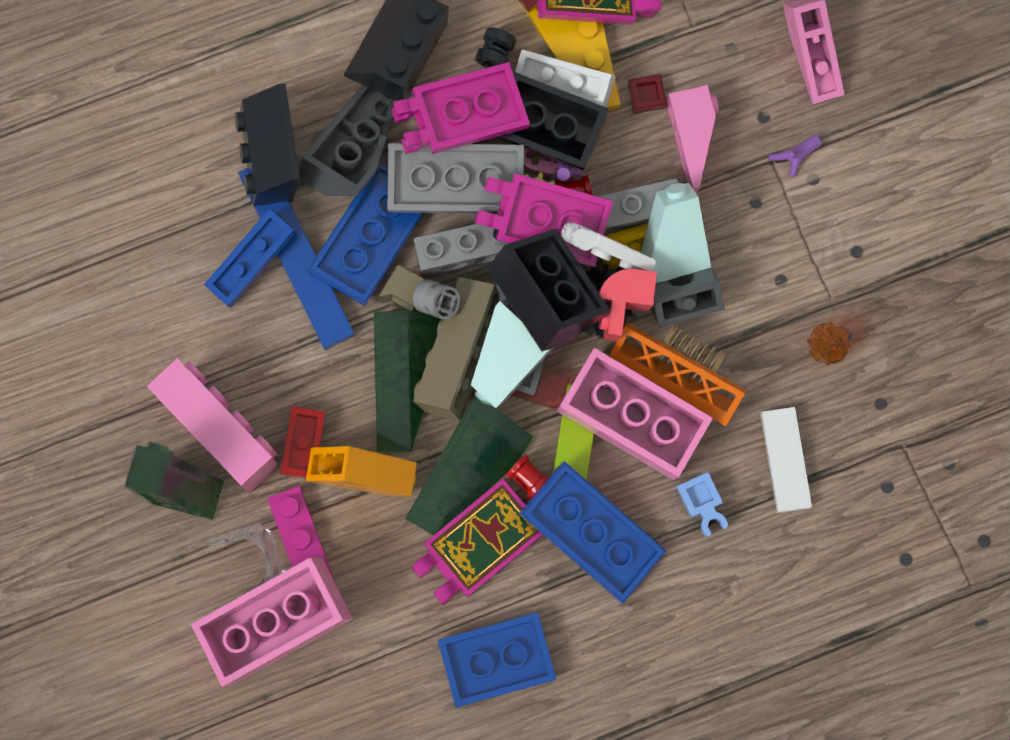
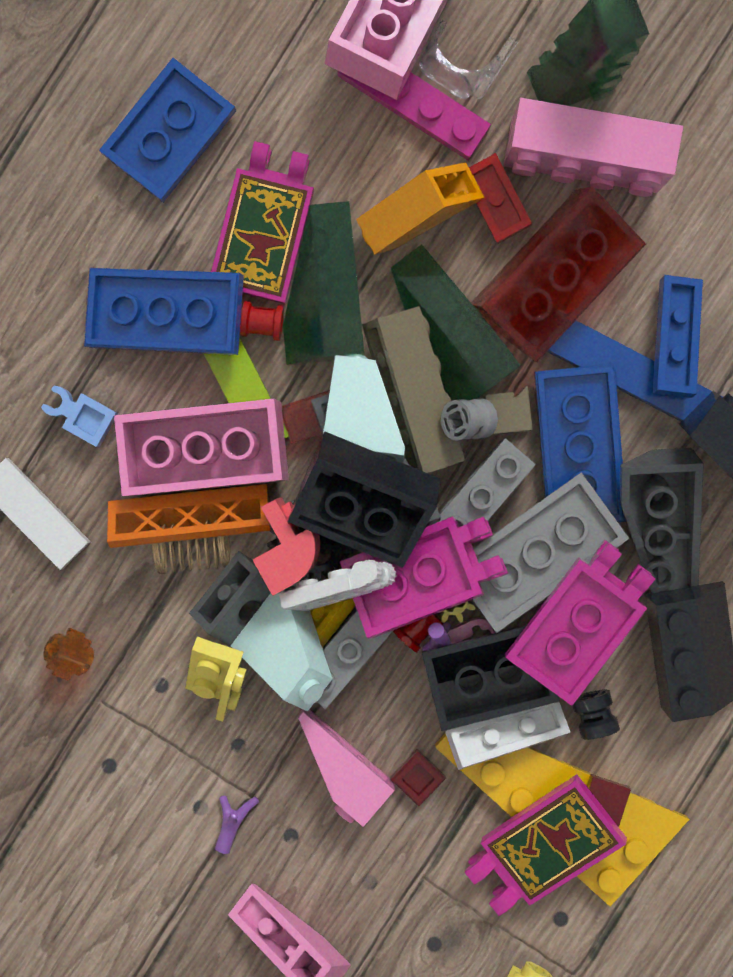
camera: 145 degrees right, 10 degrees up
none -> light yellow bracket [185,637,247,722]
none -> clear red slope [469,187,646,362]

